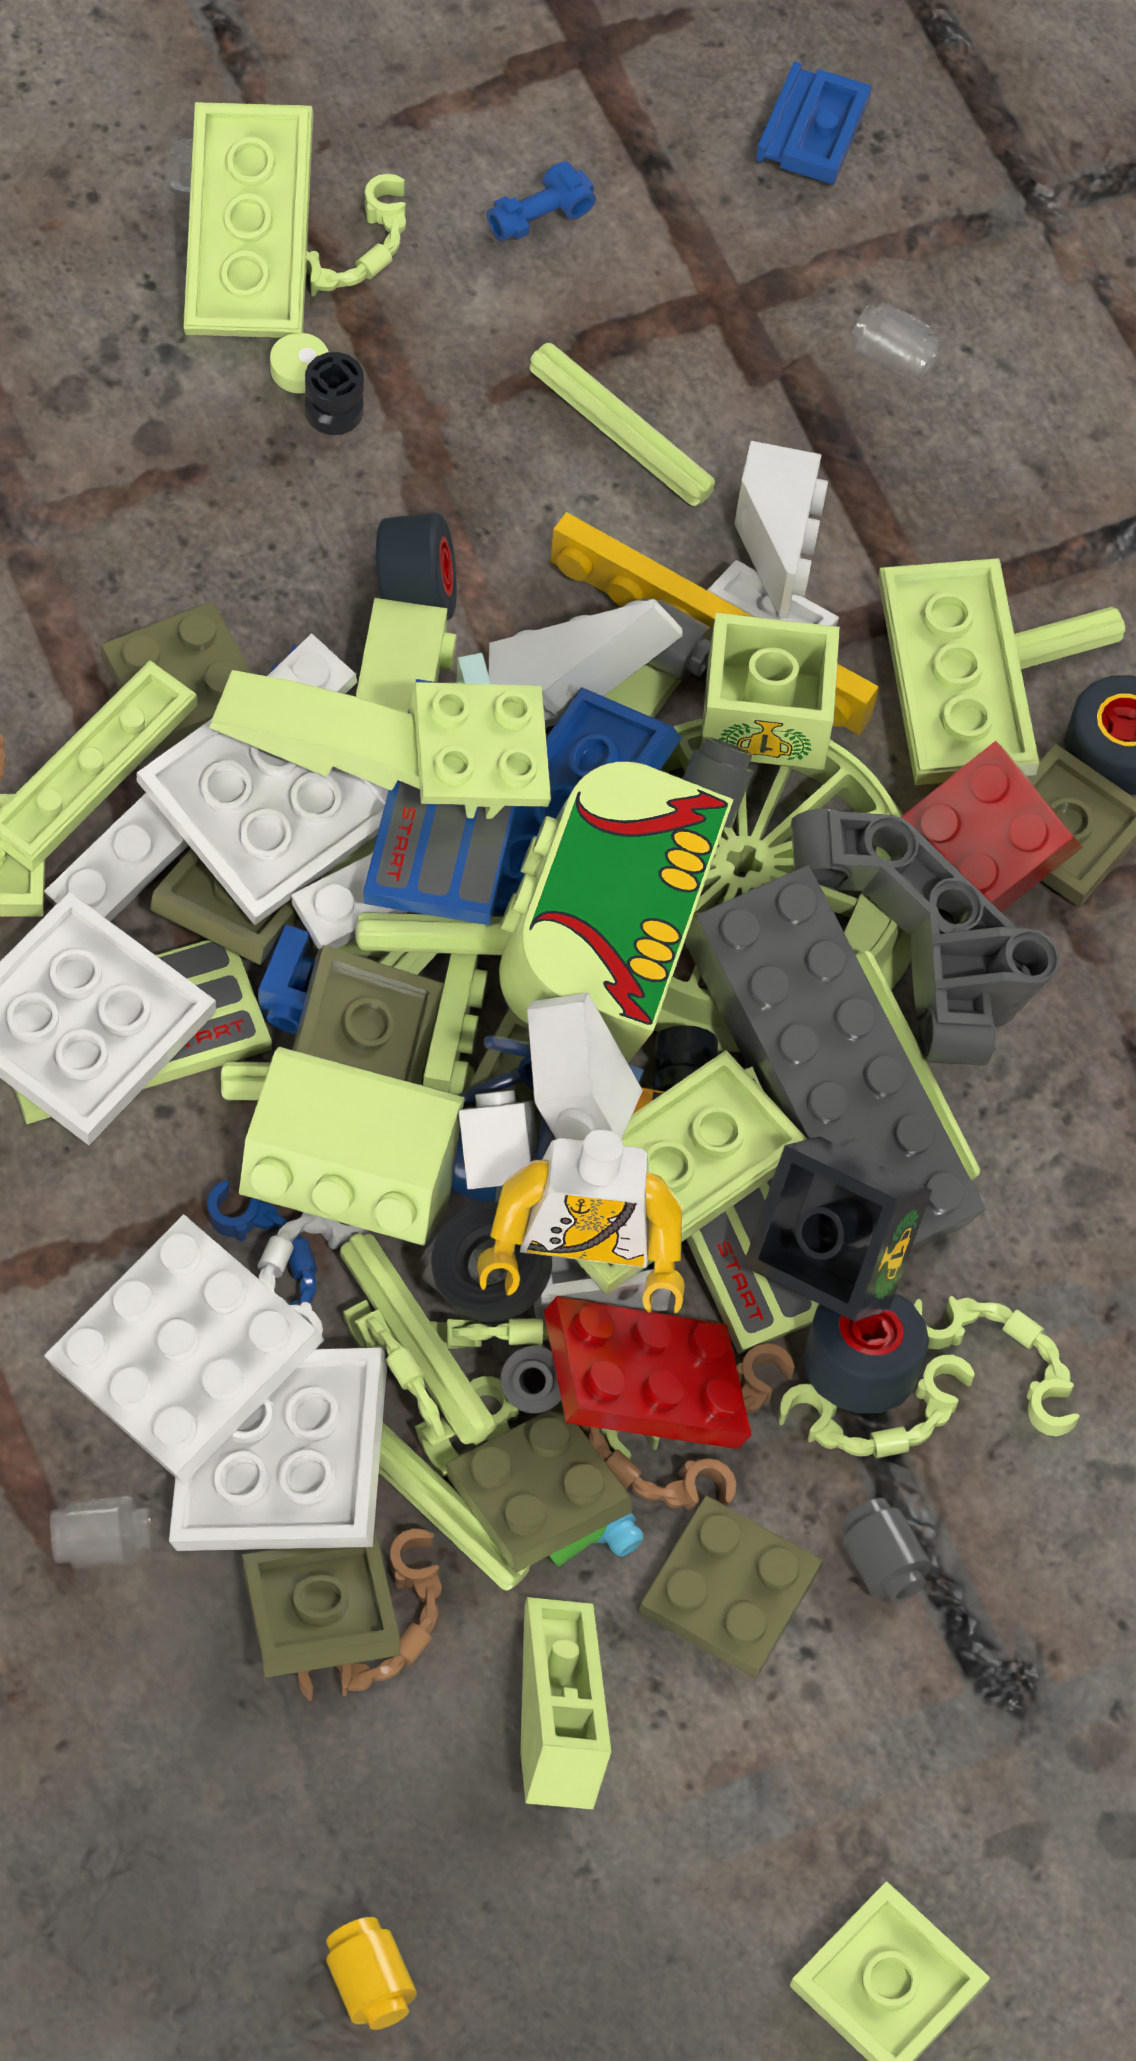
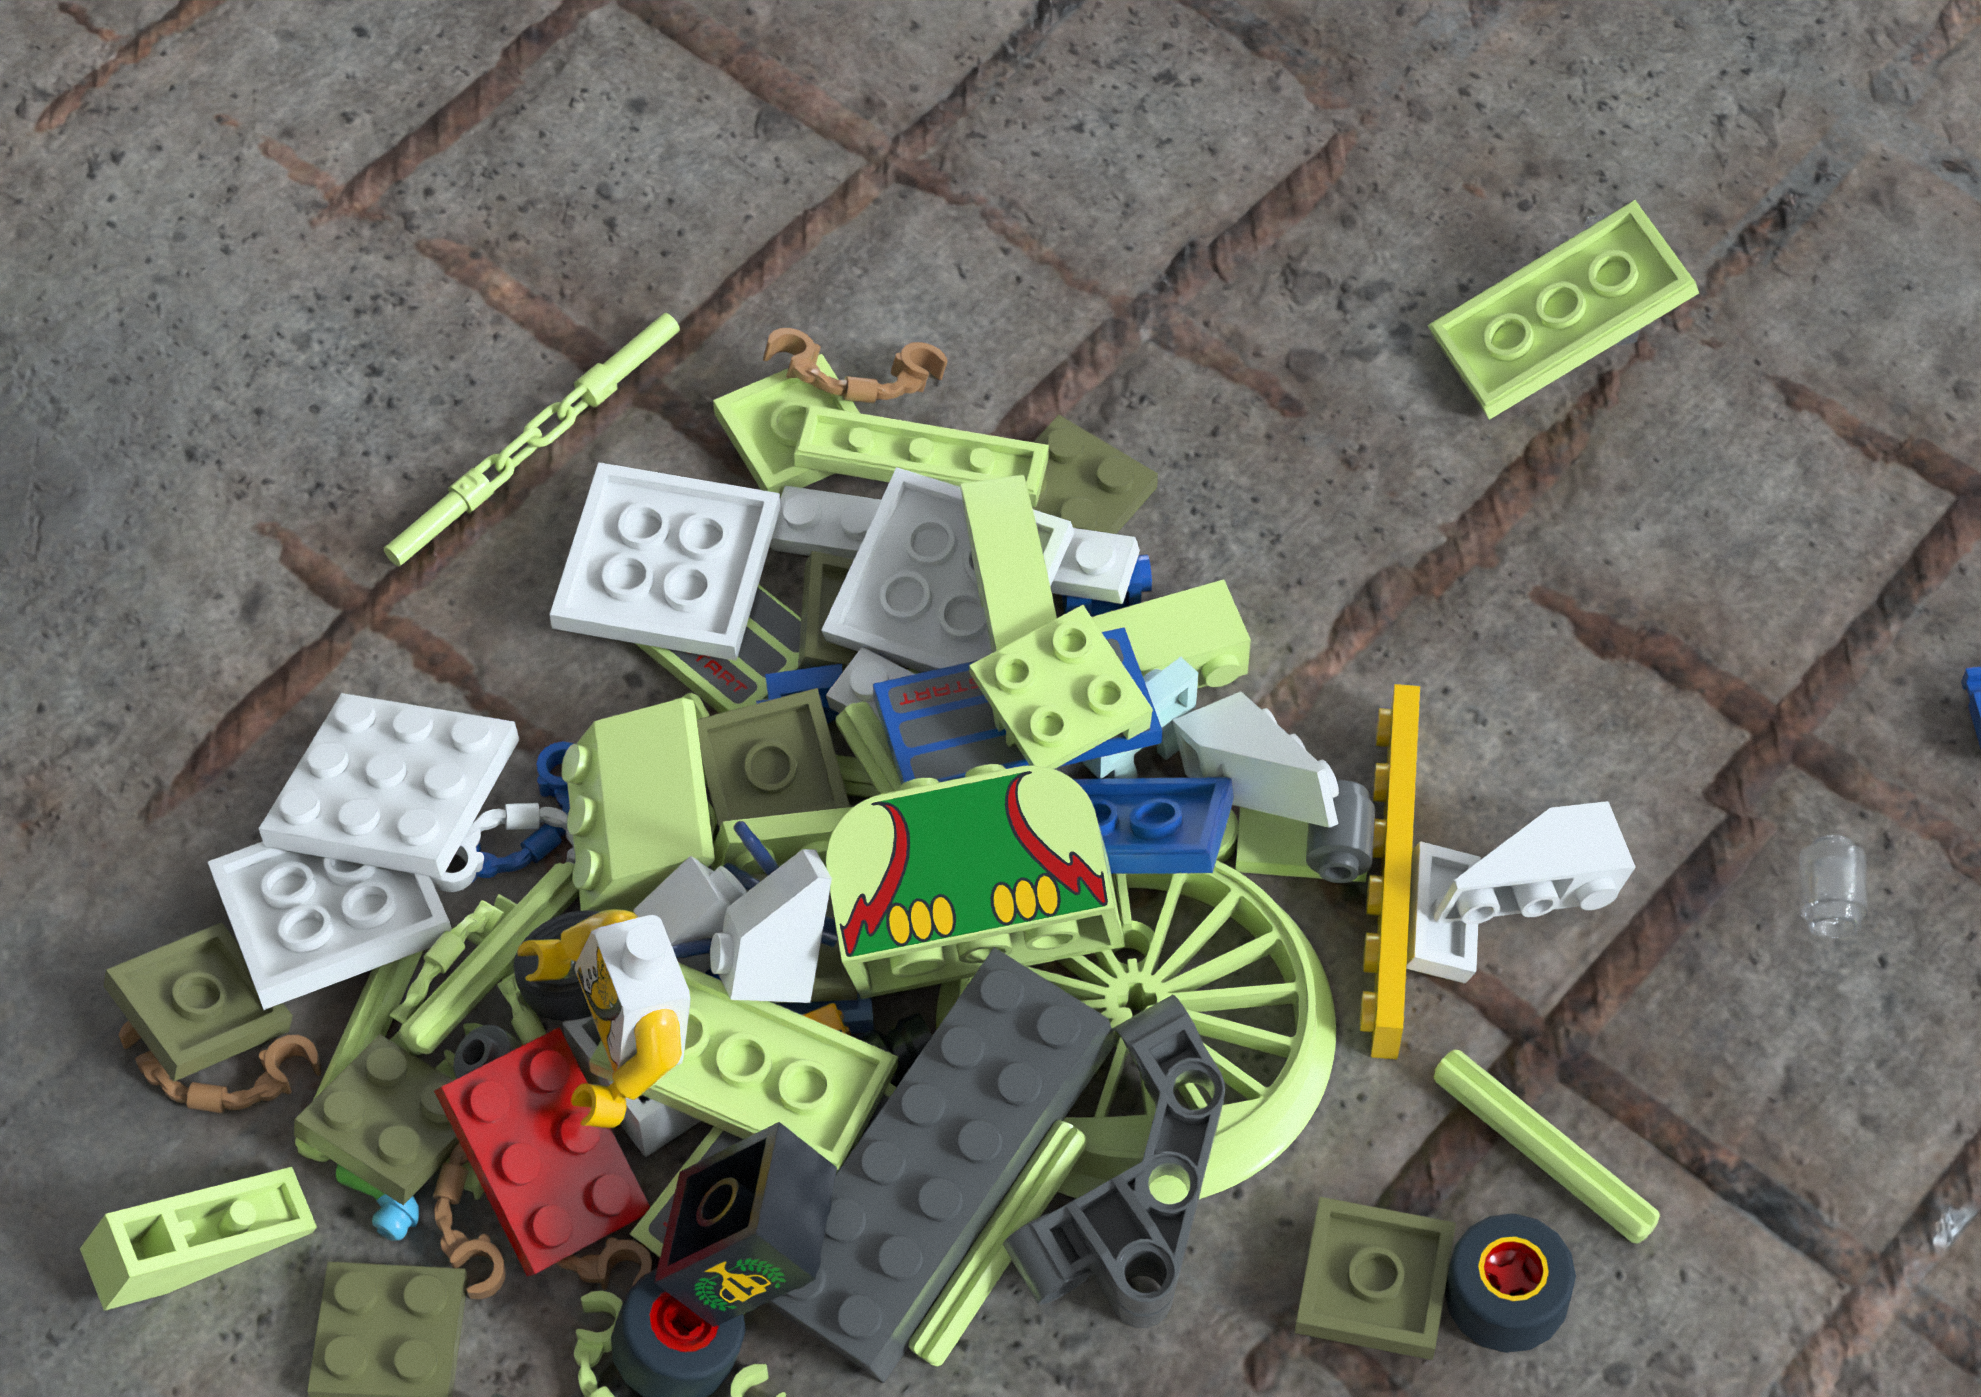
camera: 70 degrees right, 5 degrees down
clear brick [50,1495,151,1569] -> none
yellowish green tile [270,333,328,394] -> none
black wheel [305,352,364,435] -> none
yellowish green piece [306,174,406,296] -> none
black wheel [376,513,457,620] -> none
blue bar [486,161,596,242] -> none
yellowish green axle [529,343,715,507] -> none
dark grey brick [683,736,753,828] -> none
yellowish green brick [700,613,840,770] -> none
yellowish green tile [878,558,1039,785] -> none
red brick [901,741,1083,912] -> none

